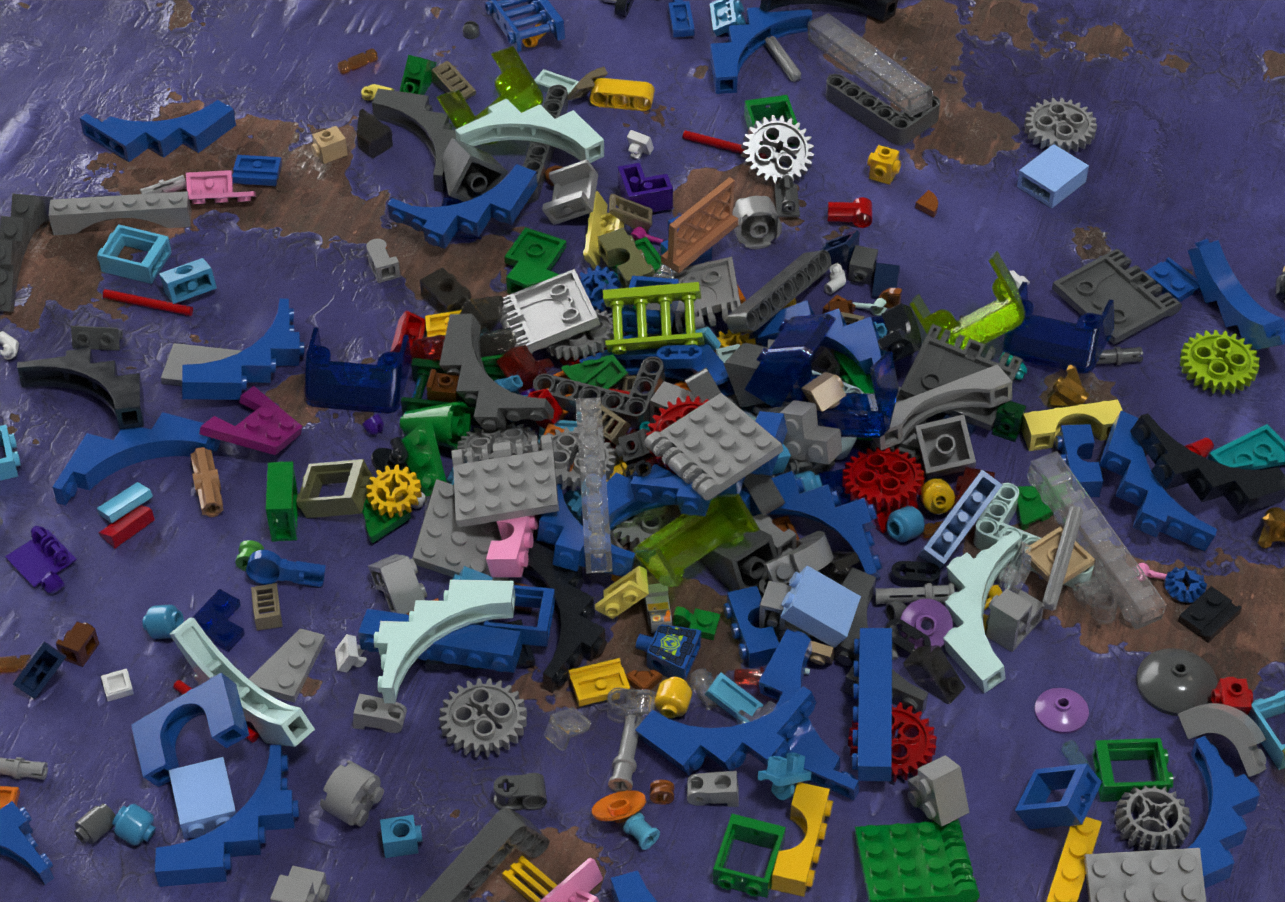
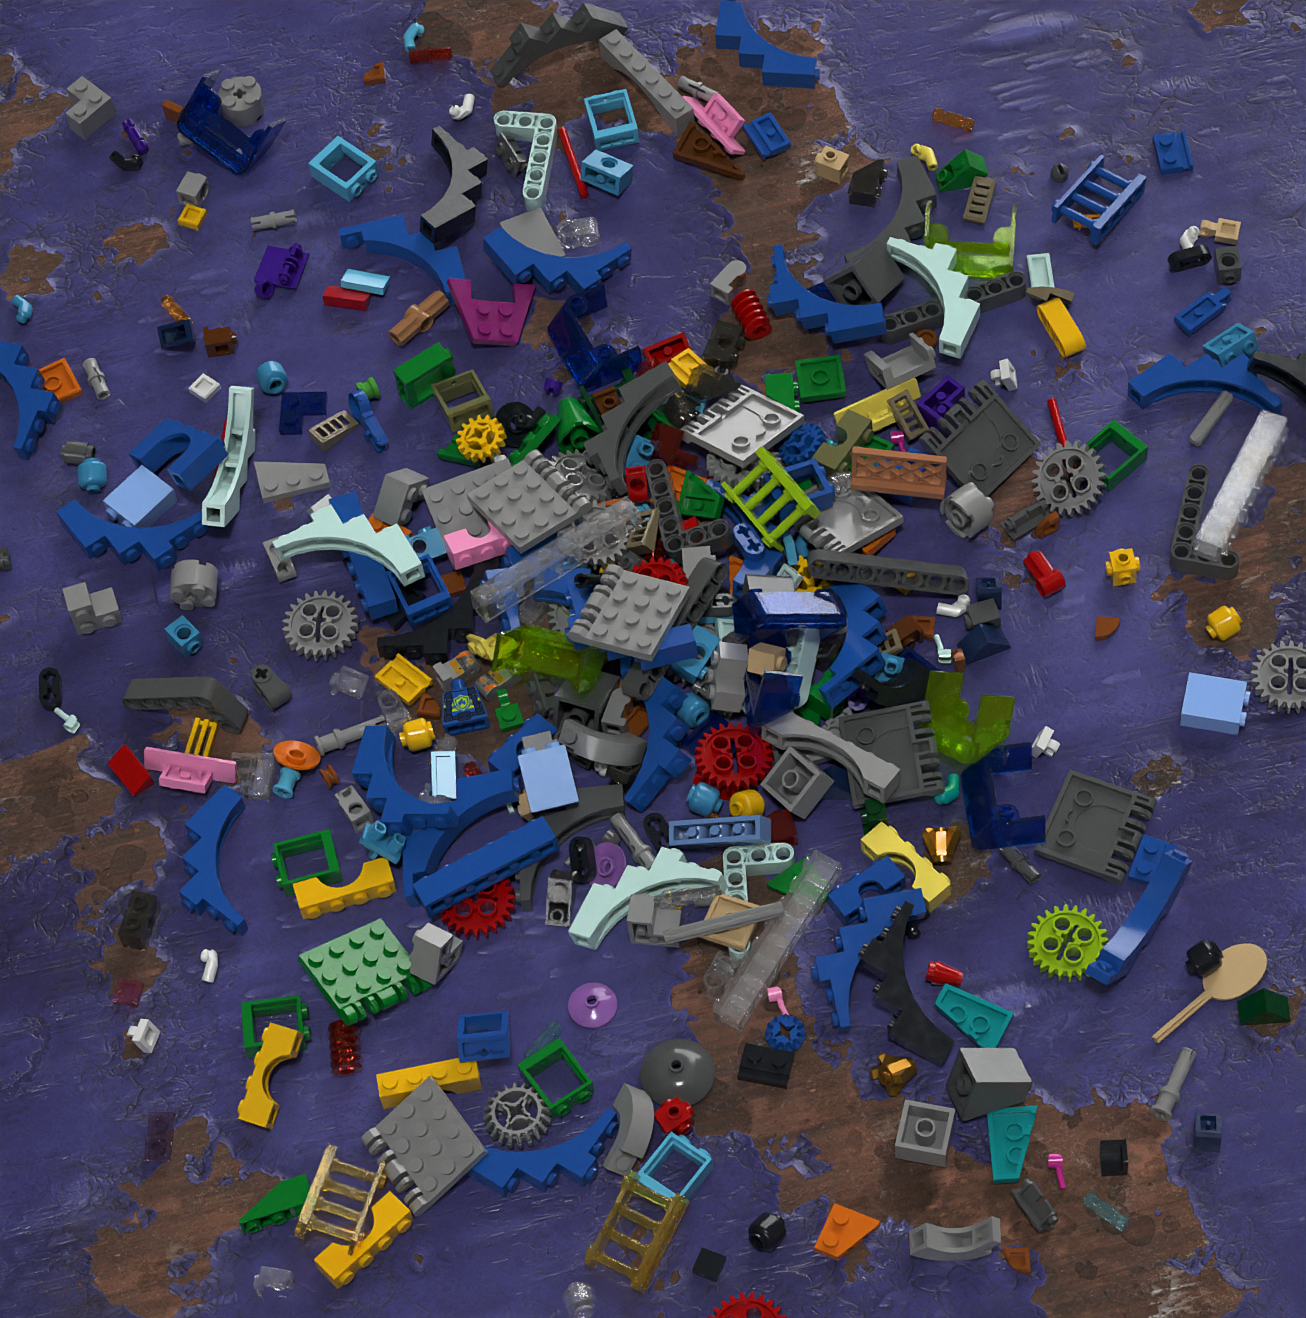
camera: 65 degrees right, 10 degrees up
none -> clear wing [231,753,277,799]
none -> light grey leg [432,650,481,692]
none -> light aqua beam [494,111,558,211]
none -> dark grey hinge [526,671,555,719]
none -> clear piece [557,217,601,249]
none -> reddish brown wing [673,122,745,181]
none -> red piece [731,289,772,340]
none -> dark grey hinge [918,380,1041,497]
none -> dark orange tile [1035,511,1060,539]
none -> yellow head [1205,605,1242,641]

